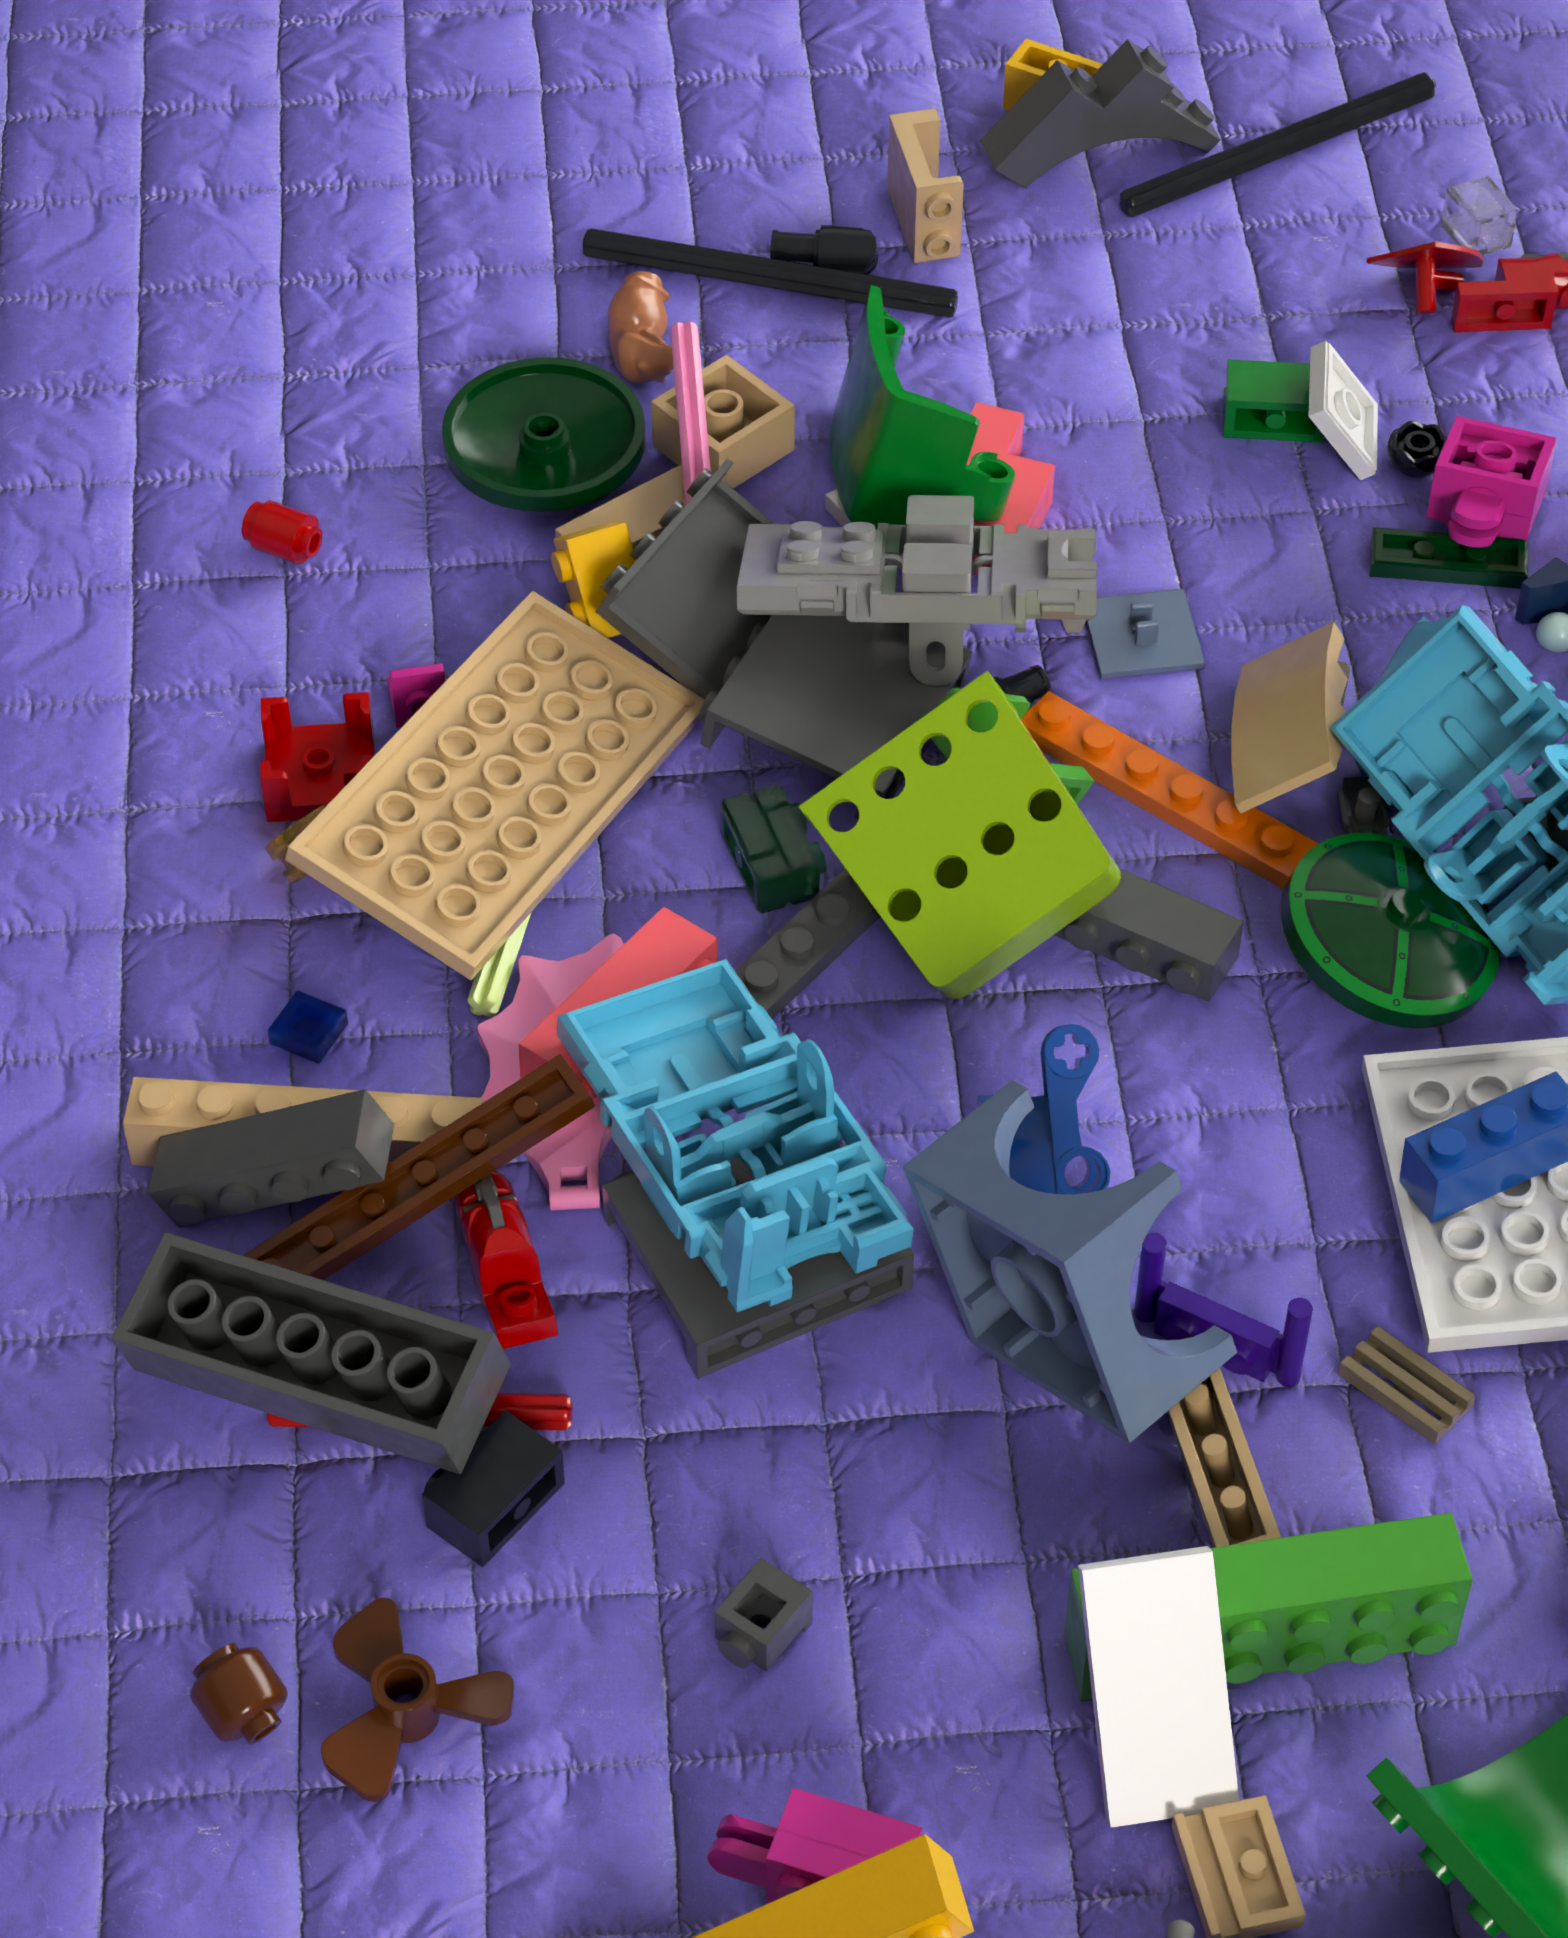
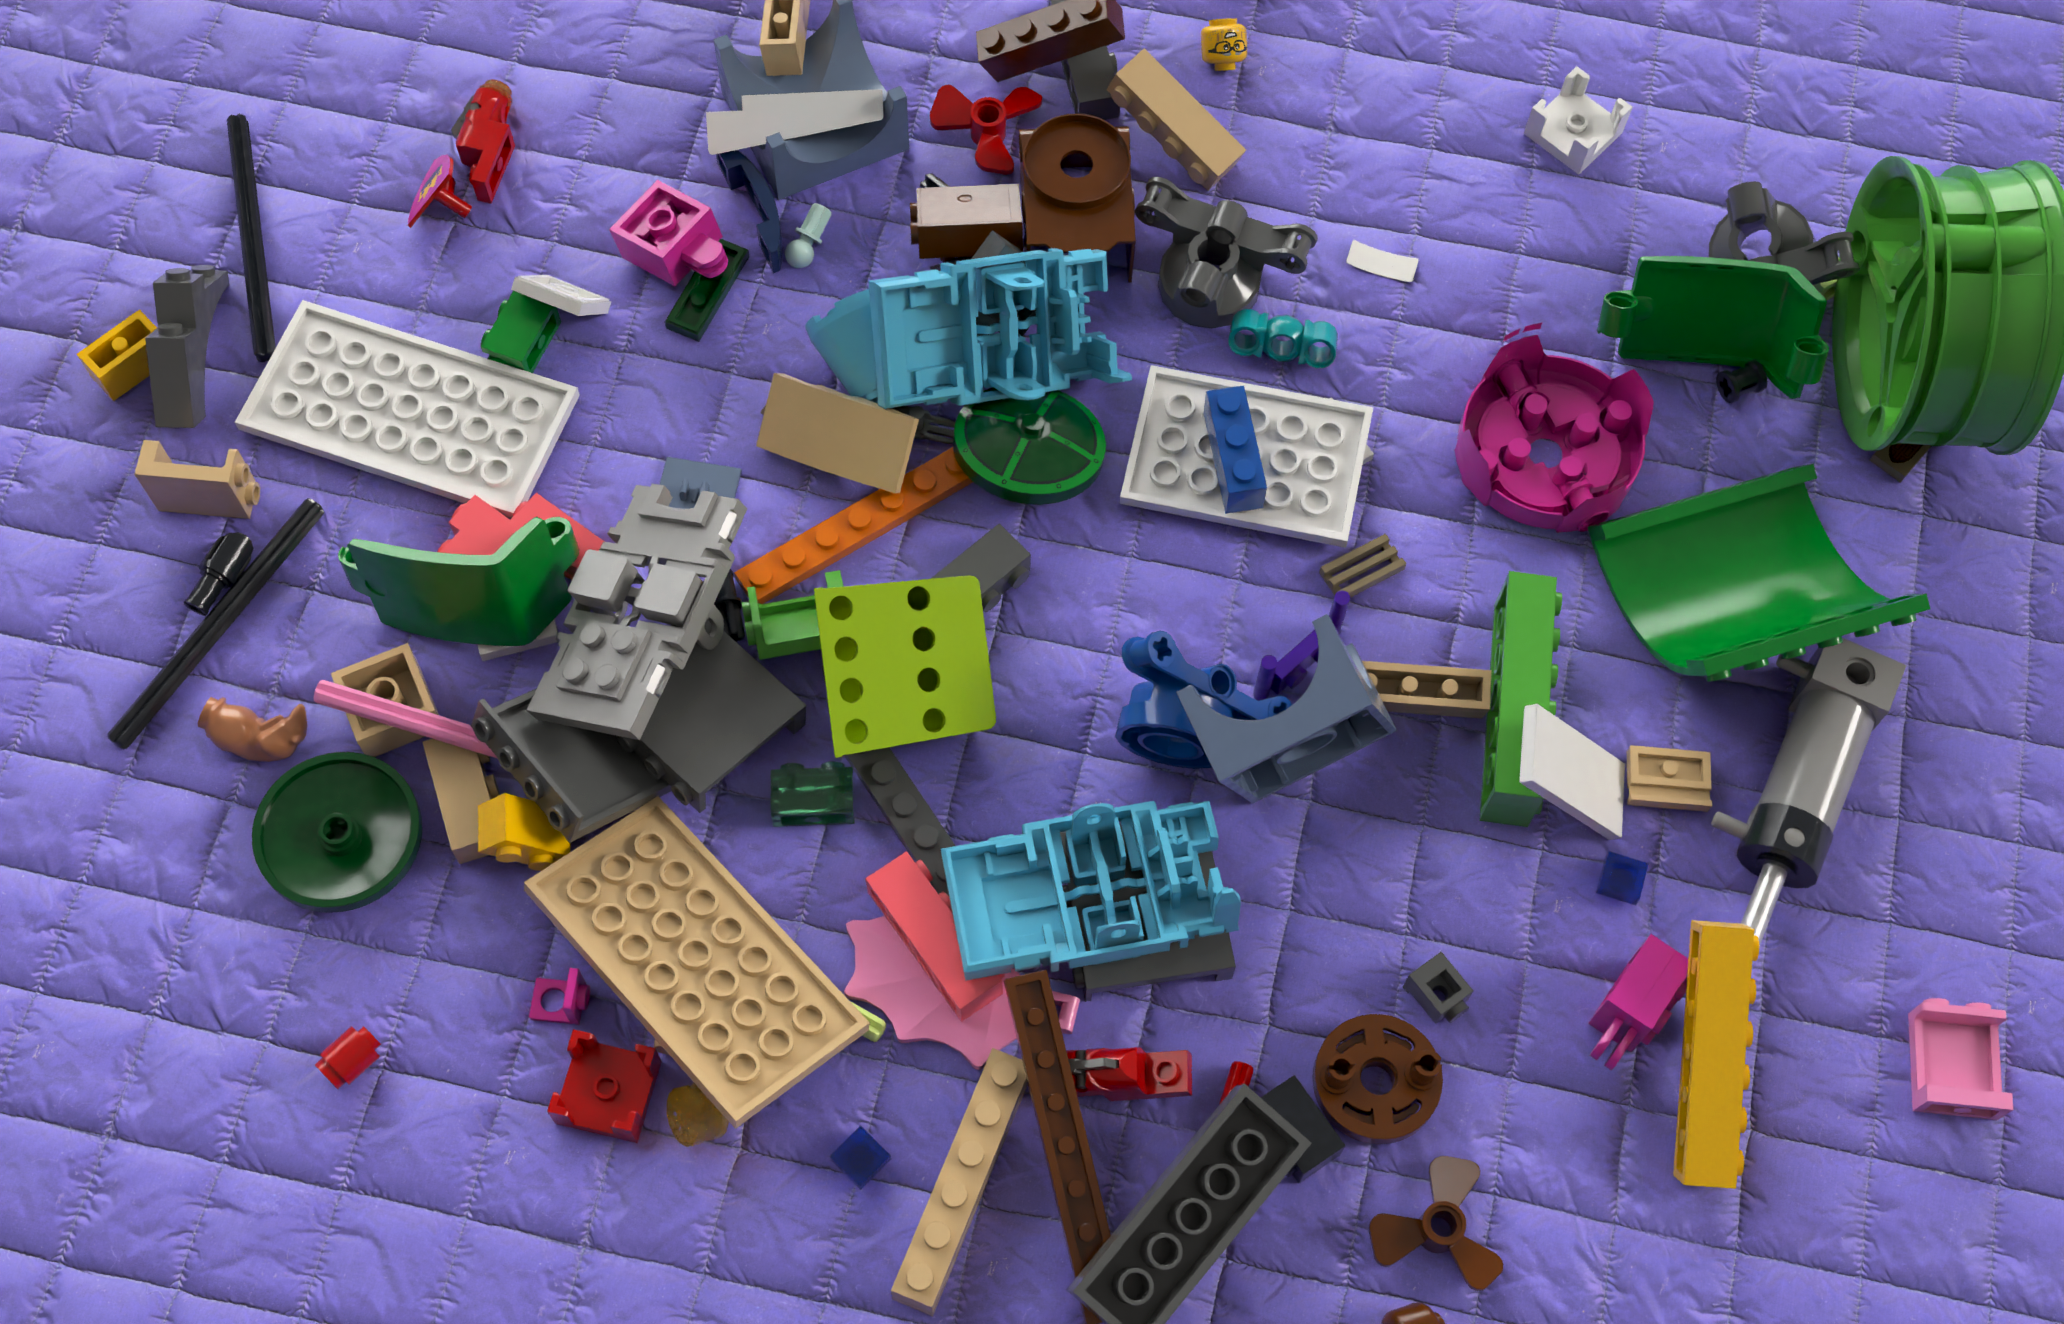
camera: 75 degrees left, 15 degrees up
dark grey brick [148,1089,394,1227] -> none
black plate [1387,421,1447,478] -> none
clear brick [1441,176,1518,256] -> none
none -> white plate [235,300,580,518]
none -> reddish brown piece [1312,1014,1443,1144]
none -> clear blue plate [1596,851,1649,906]

